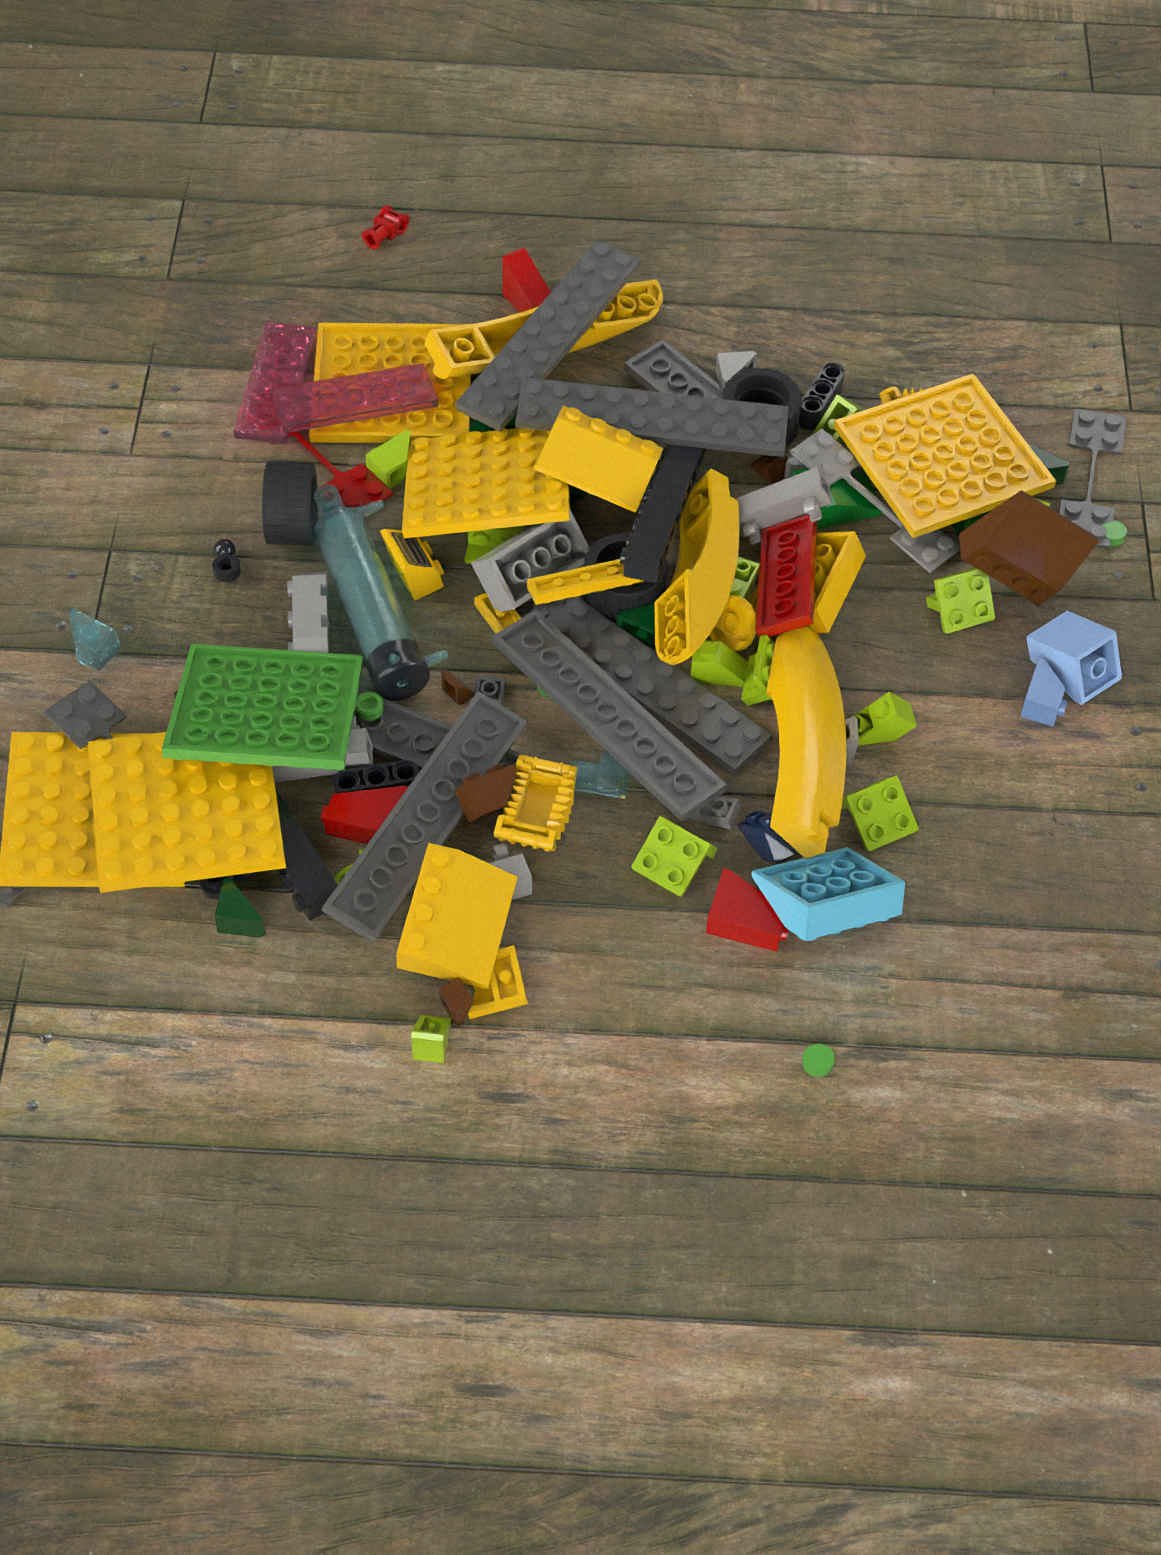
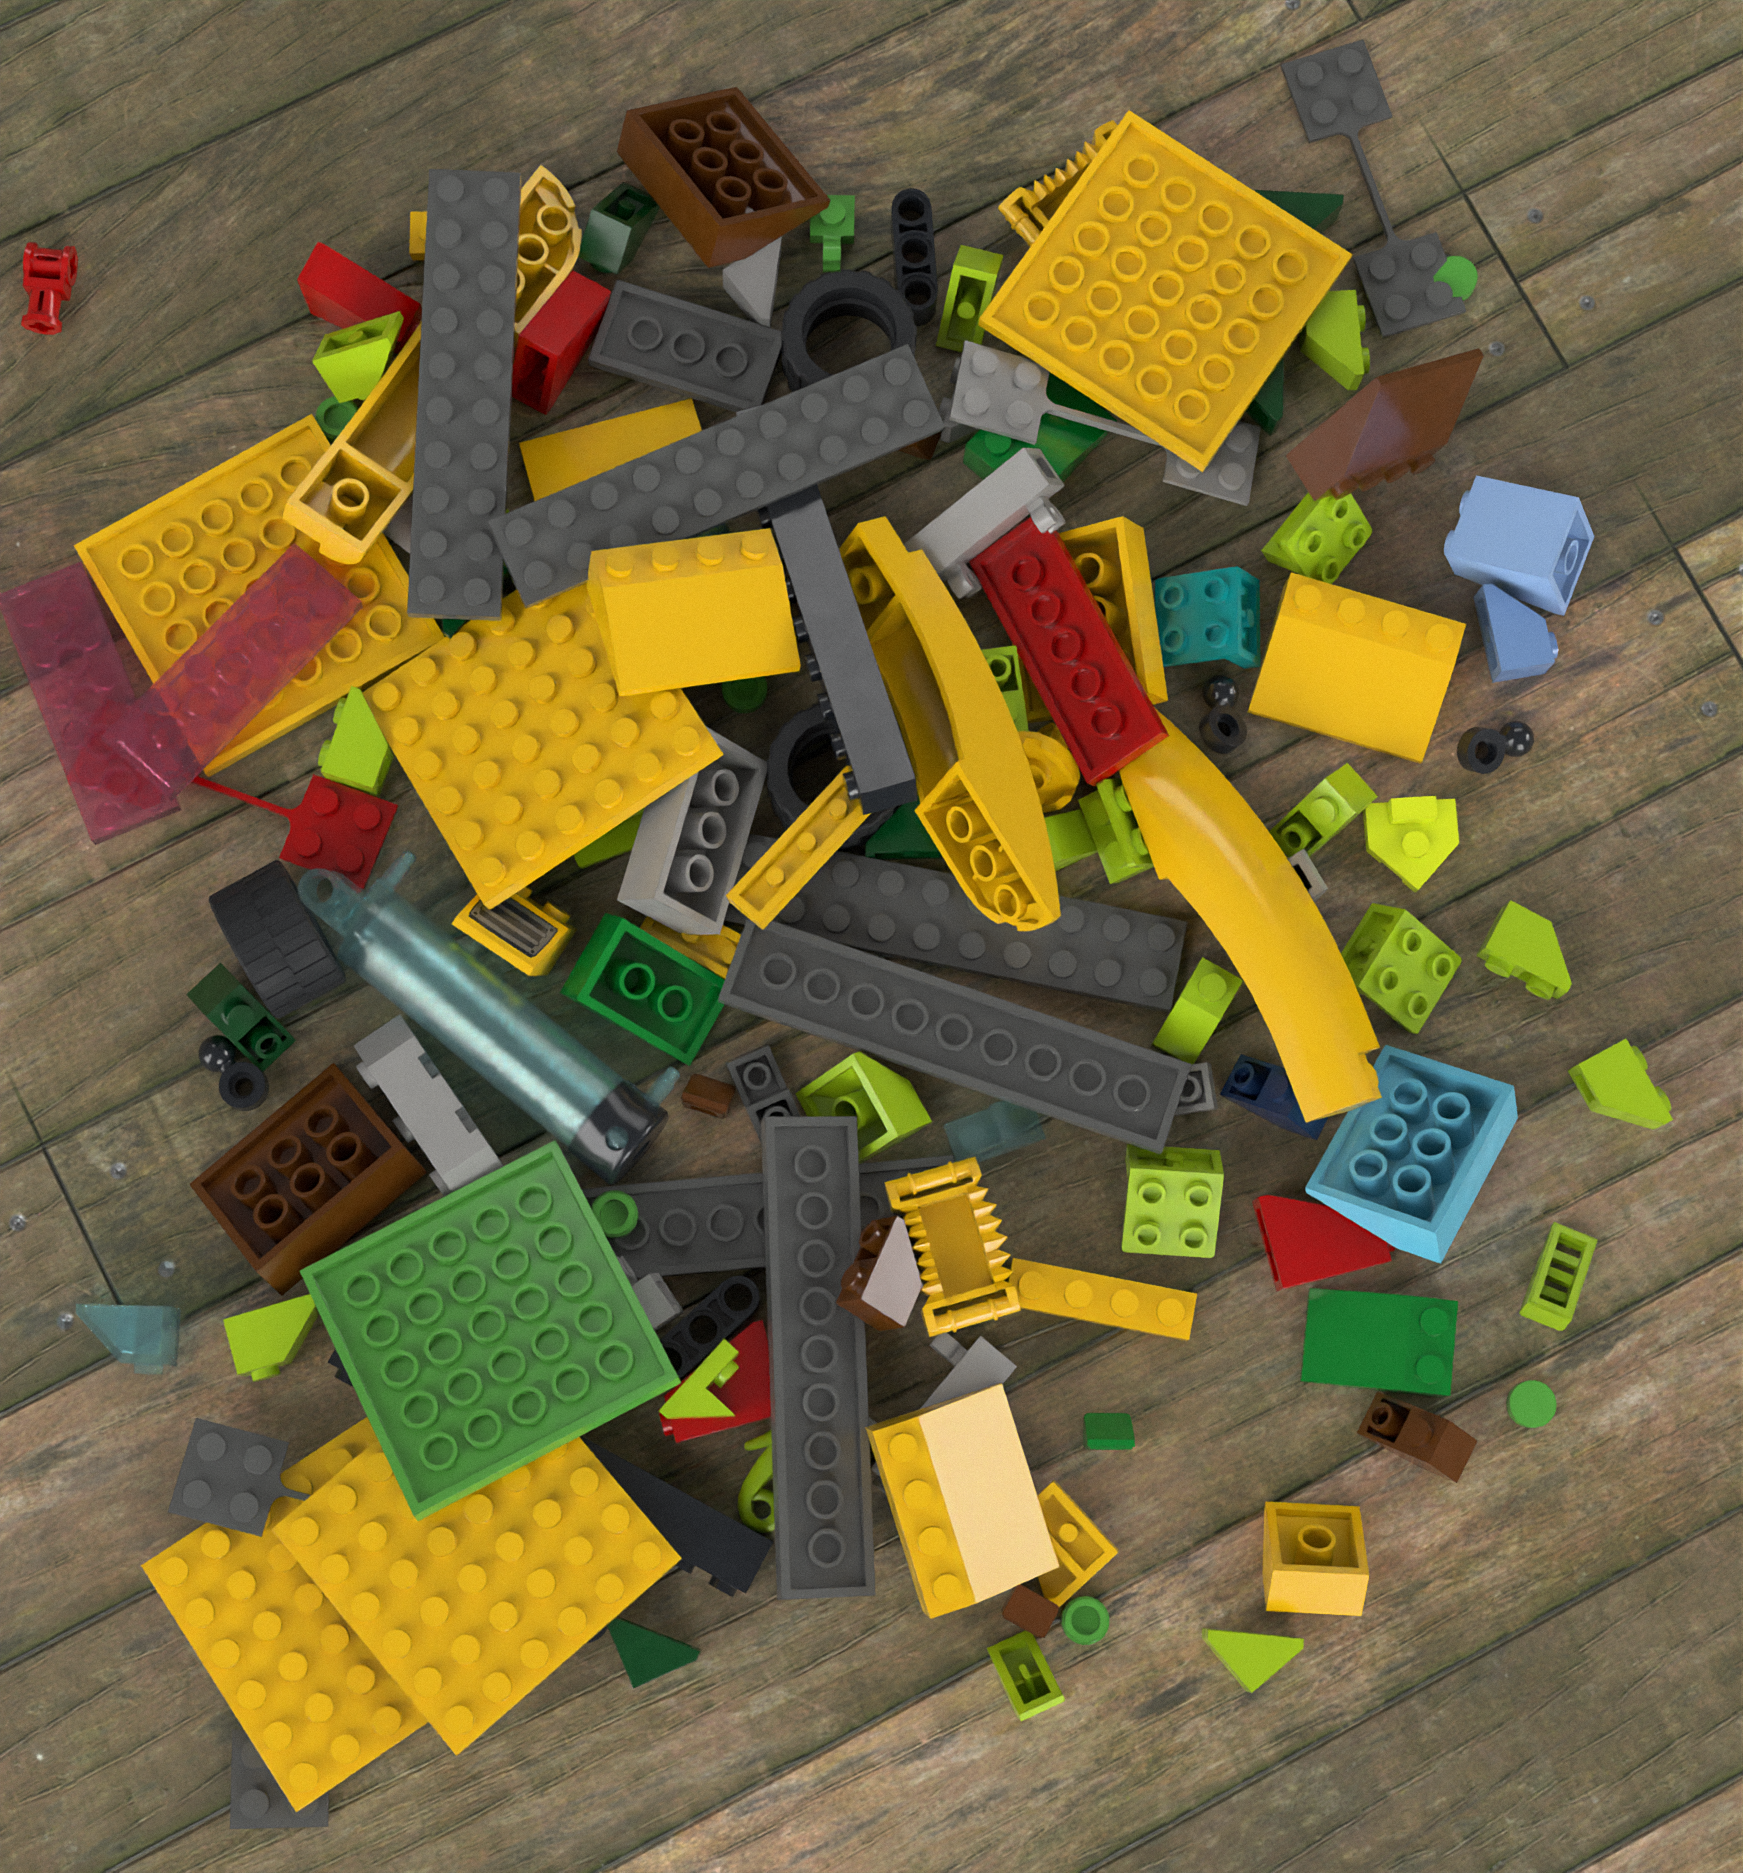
camera: 35 degrees left, 25 degrees up
none -> dark green slope [186,962,296,1071]
none -> reddish brown slope [189,1063,427,1296]
none -> lime slope [223,1294,319,1382]
none -> lime slope [312,311,404,403]
none -> red slope [512,270,611,415]
none -> green slope [559,913,725,1066]
none -> dark green slope [578,182,660,275]
none -> reddish brown slope [616,87,831,268]
none -> lime slope [659,1339,739,1419]
none -> bright green tile [722,676,767,713]
none -> lime slope [795,1051,932,1164]
none -> bright green plate [810,195,855,272]
none -> yellow plate [1008,1258,1197,1341]
none -> bright green tile [1061,1596,1109,1645]
none -> green slope [1083,1413,1135,1450]
none -> lime slope [1151,957,1243,1065]
none -> teal bracket [1155,566,1261,669]
none -> black plate [1199,675,1247,754]
none -> lime slope [1202,1628,1304,1693]
none -> yellow slope [1247,572,1466,764]
none -> yellow slope [1262,1501,1369,1616]
none -> green slope [1300,1288,1458,1398]
none -> reddish brown slope [1357,1391,1477,1483]
none -> neon yellow plate [1363,796,1459,893]
none -> black plate [1457,721,1534,774]
none -> lime slope [1476,900,1572,1000]
none -> lime slope [1519,1222,1598,1331]
none -> lime slope [1568,1039,1673,1130]

